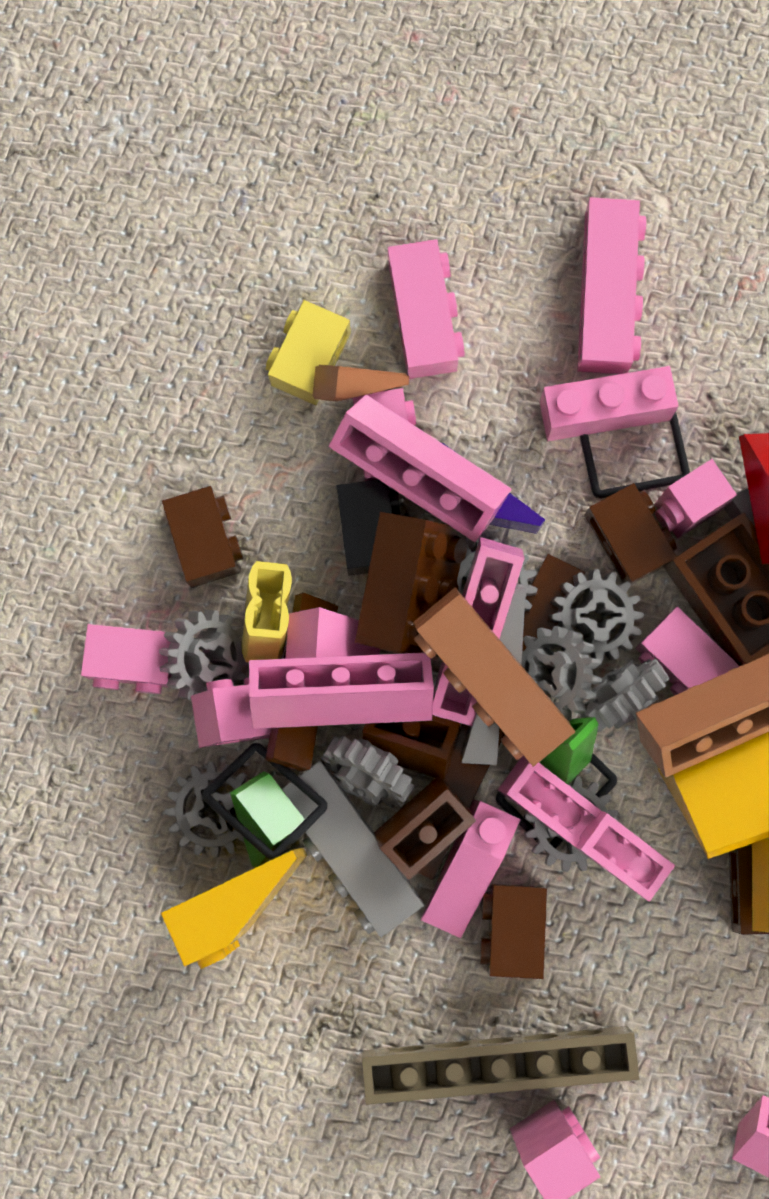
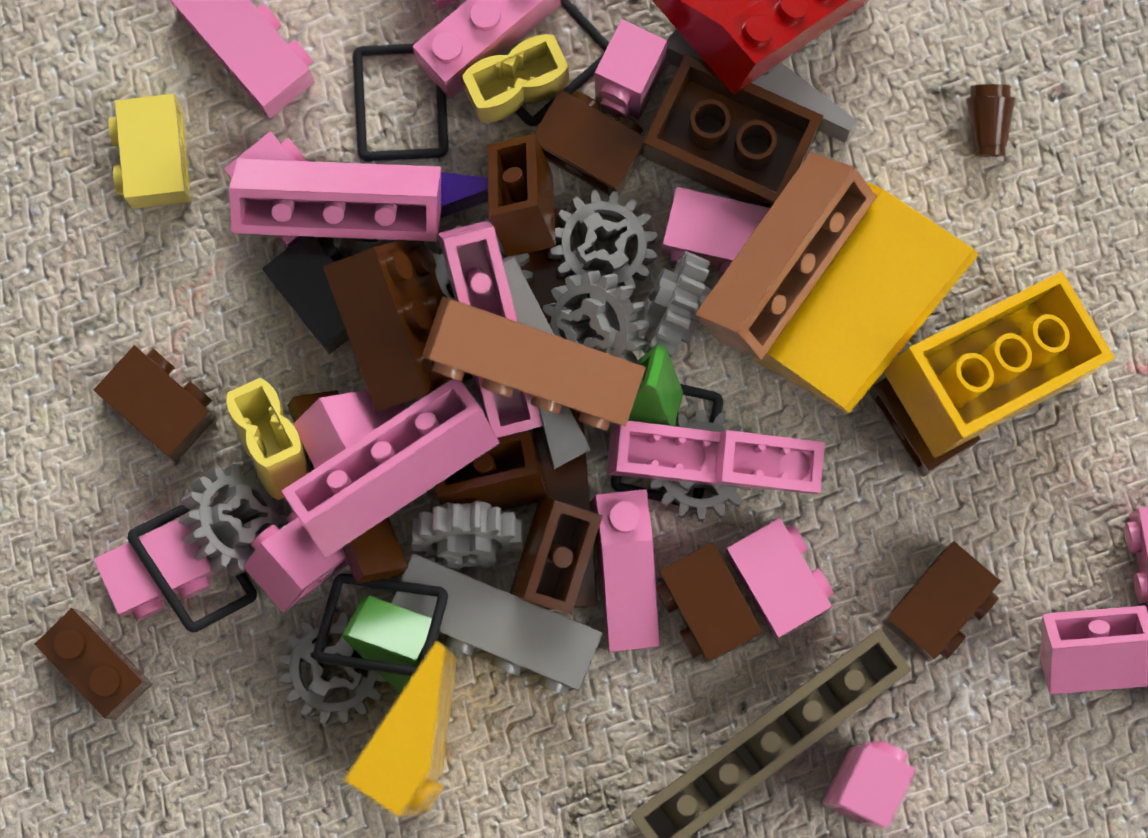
camera: 30 degrees left, 0 degrees up
nougat slope [313,364,410,402] -> none
none -> reddish brown brick [34,608,153,720]
none -> black piece [127,505,257,633]
none -> black piece [353,44,449,161]
none -> light yellow brick [462,34,569,123]
none -> reddish brown brick [487,134,556,256]
none -> bright pink brick [724,518,834,640]
none -> reddish brown brick [882,541,1001,662]

